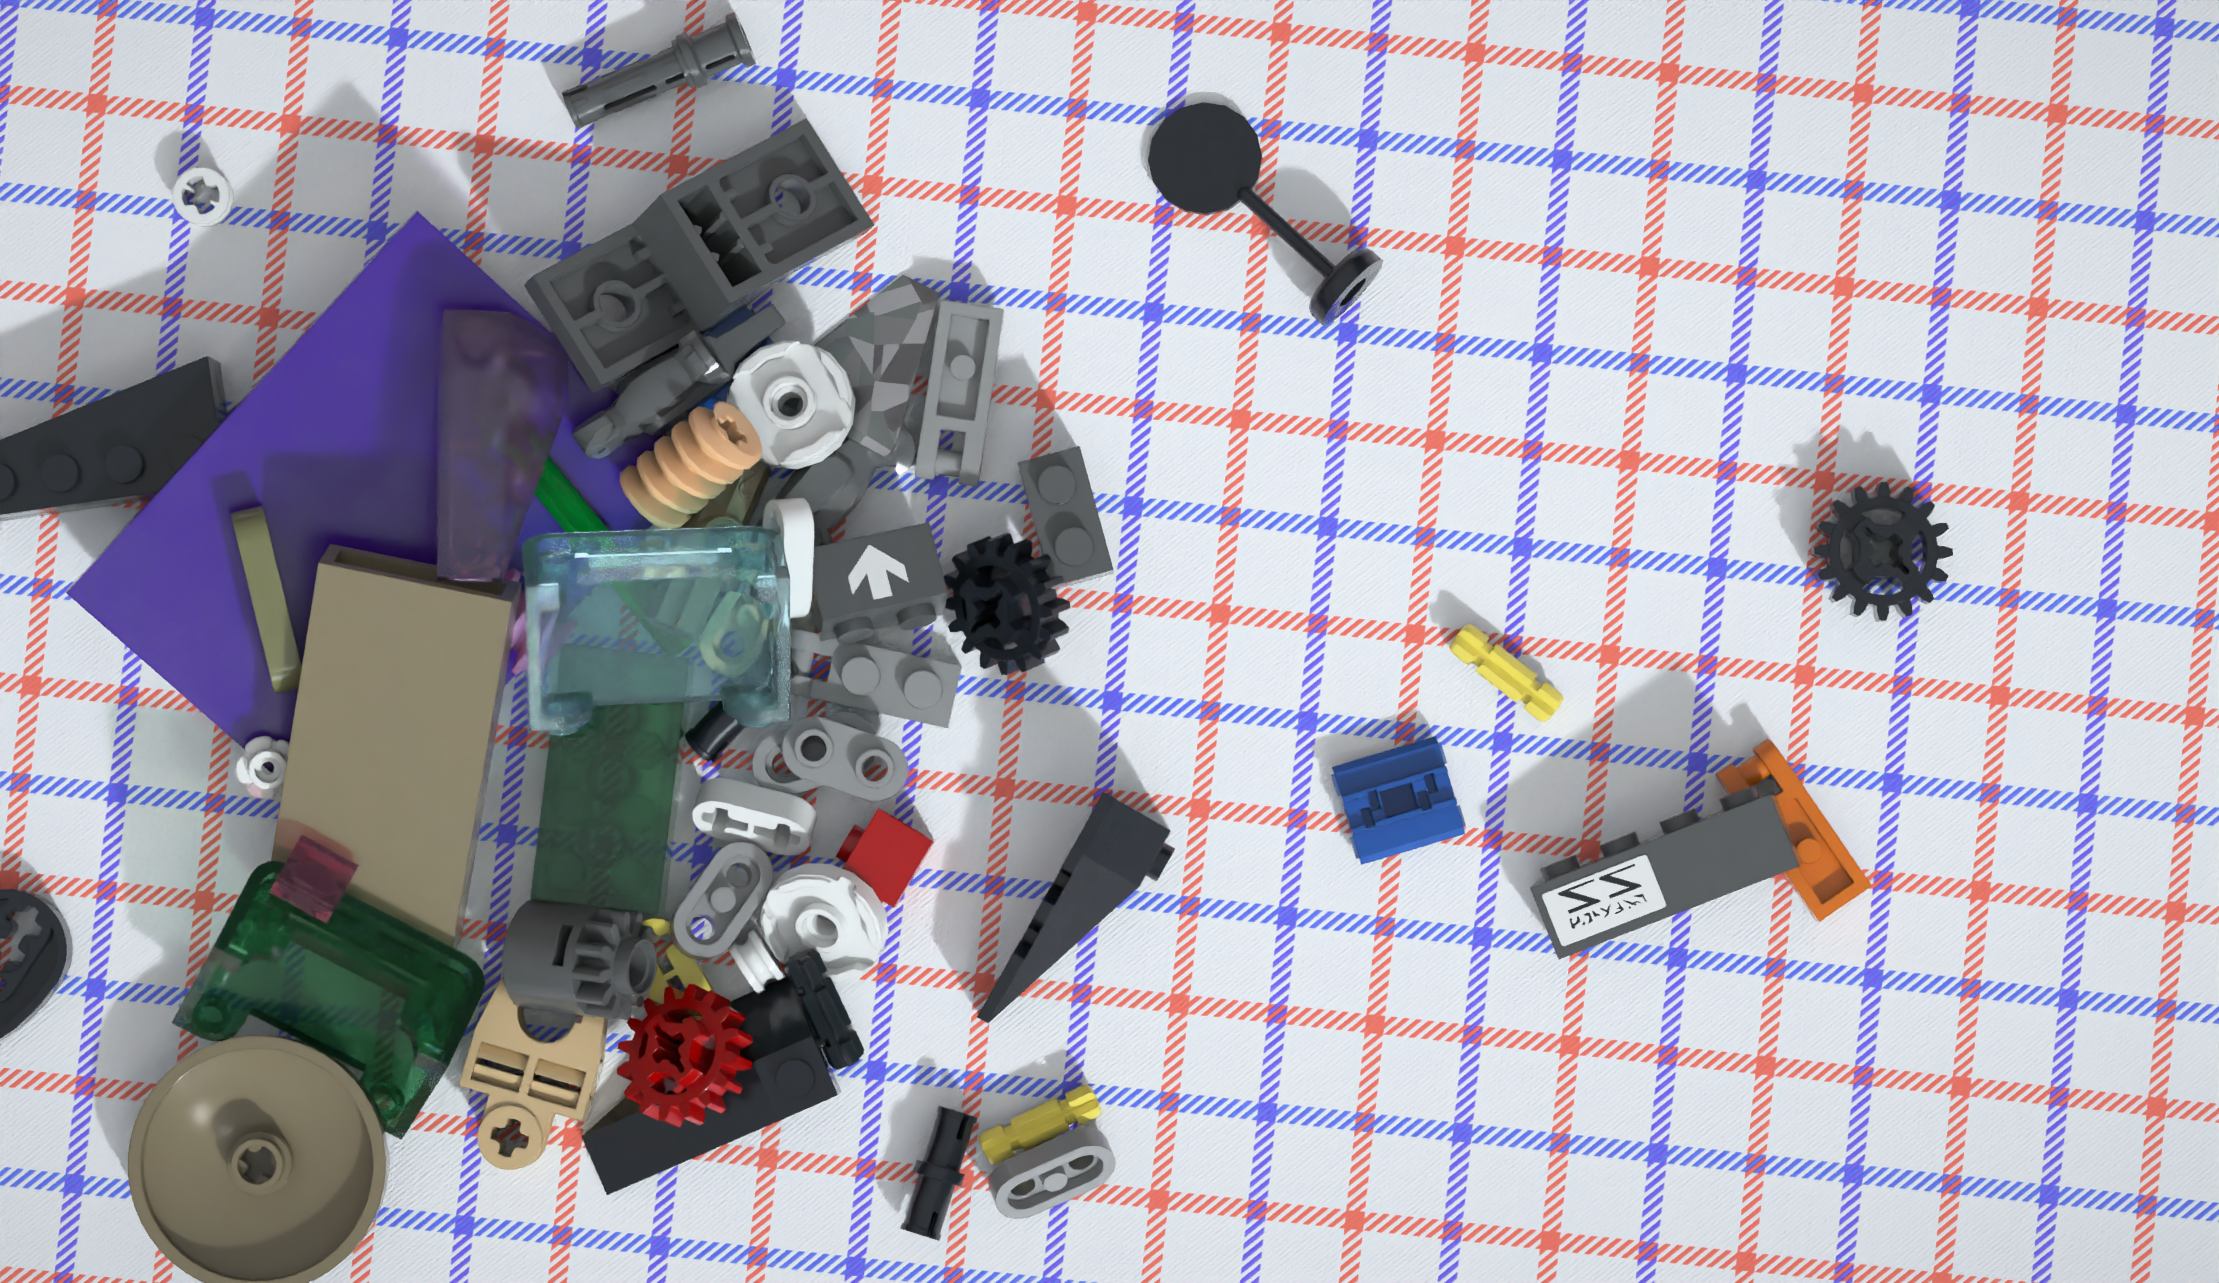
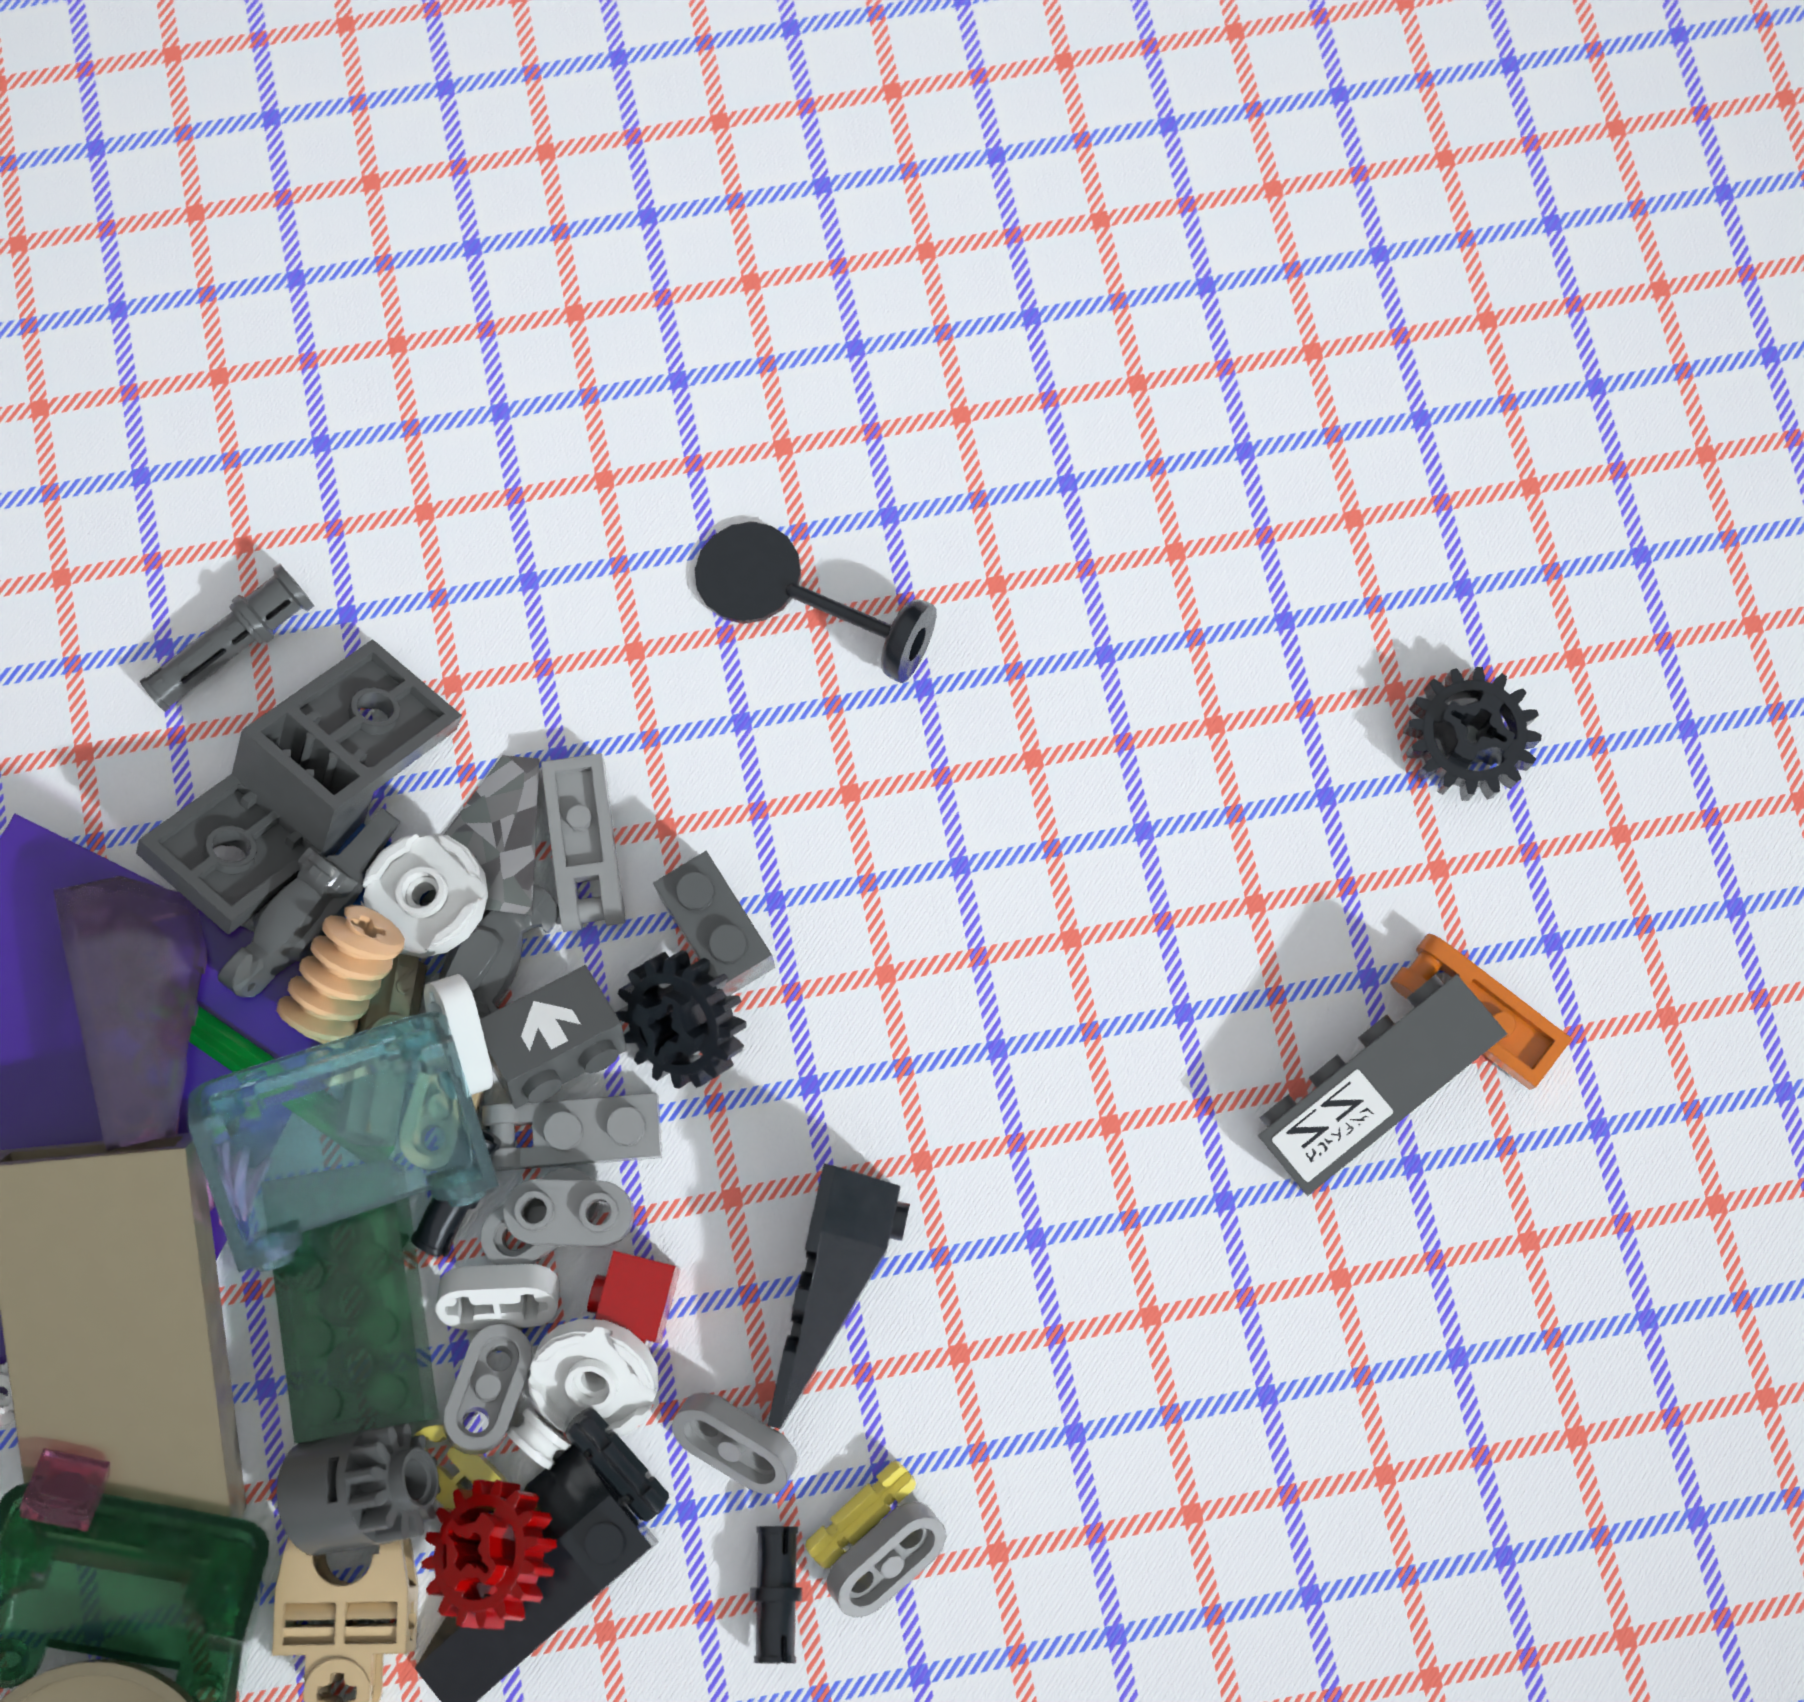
camera: 20 degrees left, 10 degrees down
blue piece [1331,736,1466,865] -> none
light yellow axle [1449,624,1564,722] -> none
none -> light grey plate [672,1393,797,1494]

